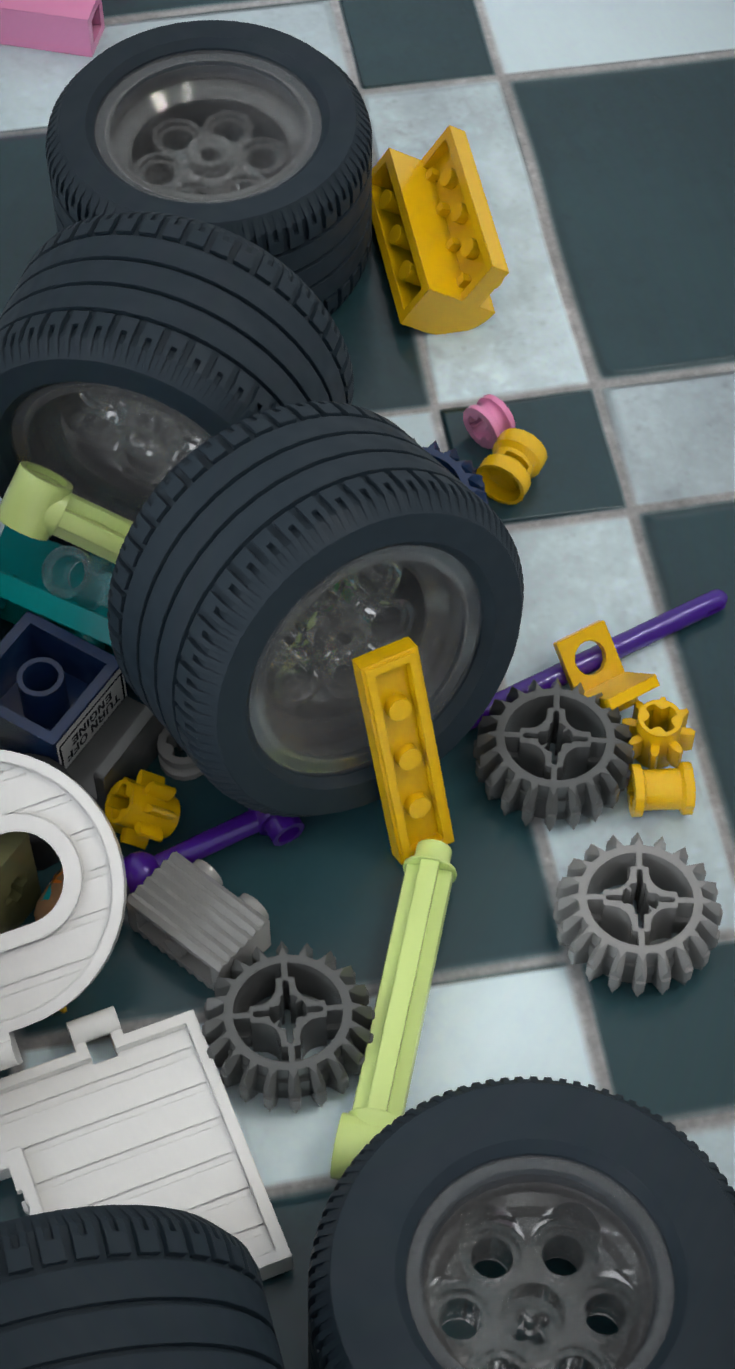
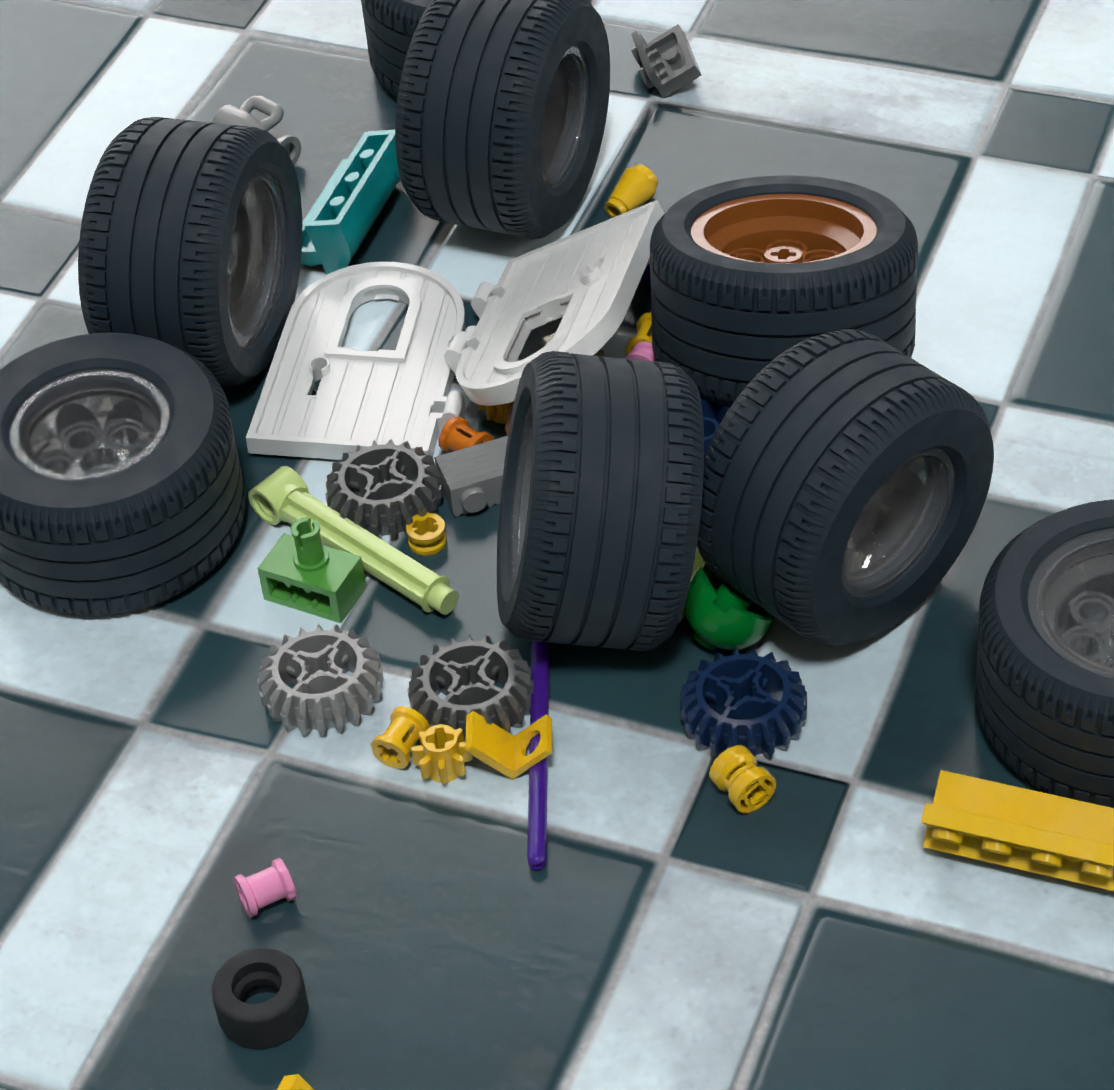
camera: 125 degrees right, 10 degrees down
yellow tile [351,636,455,865] -> none
bright pink bush [463,394,516,449] -> none
none -> bright green brick [257,517,367,623]
none -> yellow bush [406,512,447,556]
none -> orange bush [438,417,495,452]

